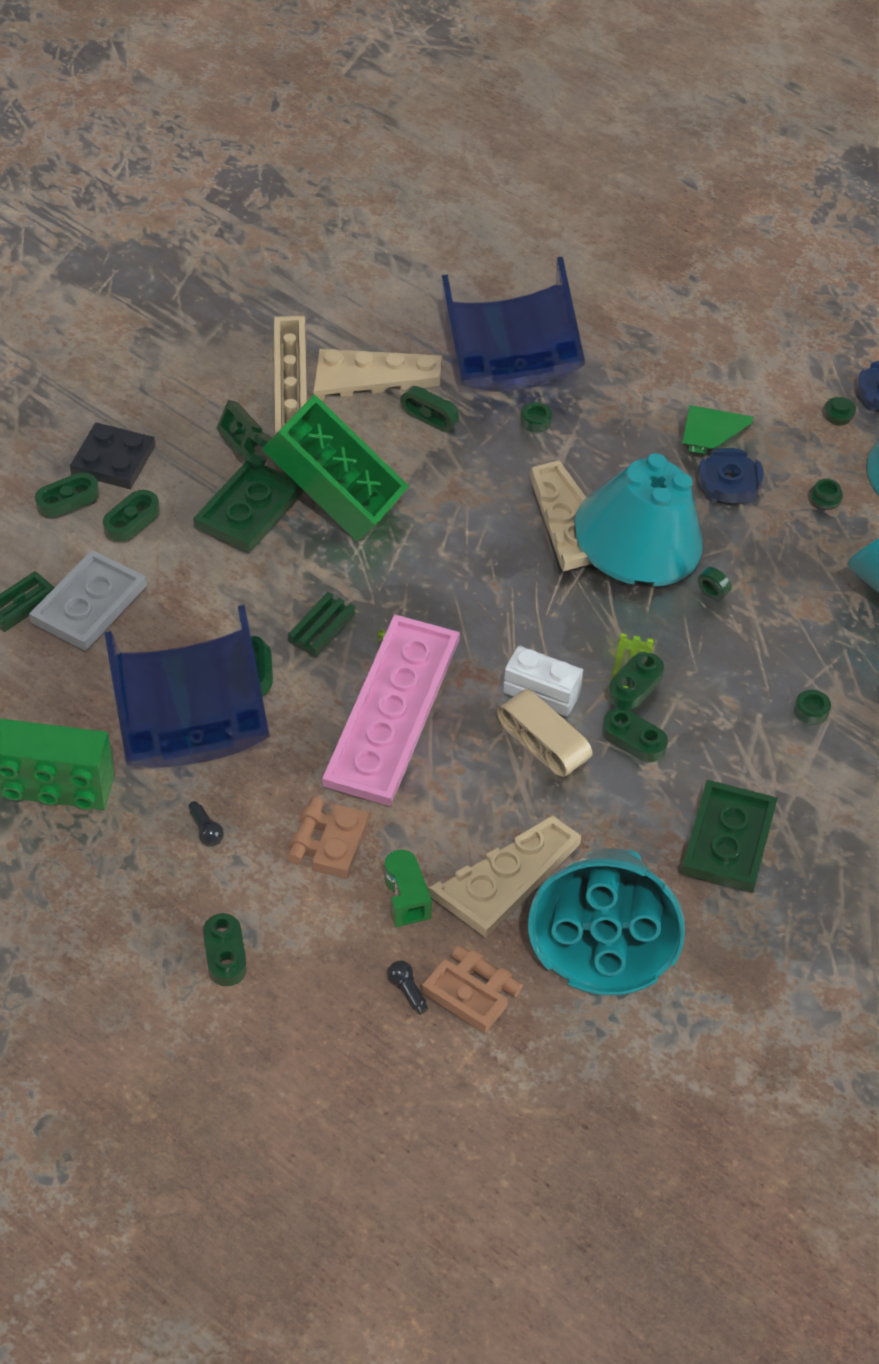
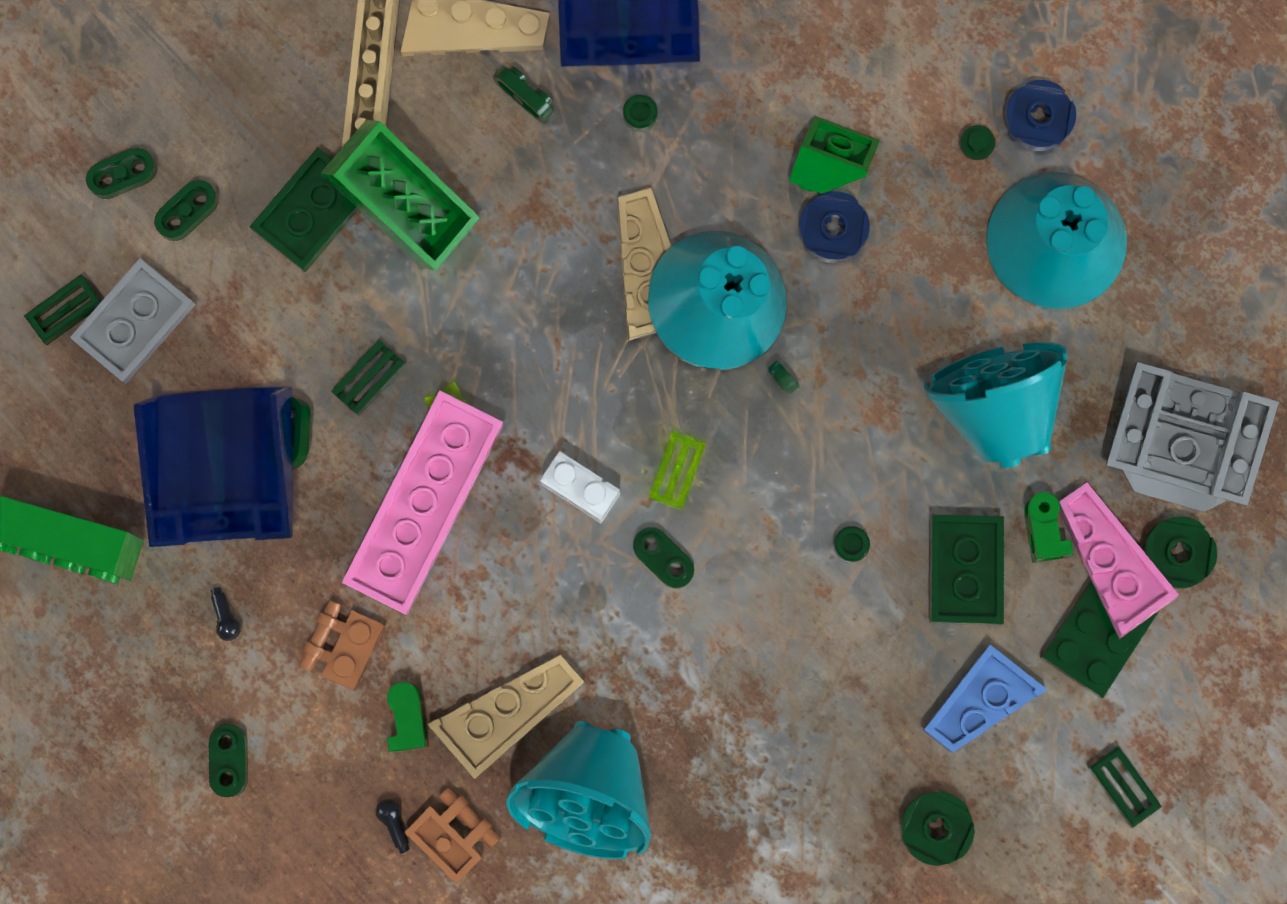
camera: 10 degrees right, 30 degrees up
black plate [70,422,155,490] -> none
dark green hinge [216,400,272,467] -> none
tan beam [496,689,593,777] -> none
dark green plate [608,652,664,710] -> none
dark green plate [681,780,778,893] -> none
dark green plate [810,479,843,509] -> none

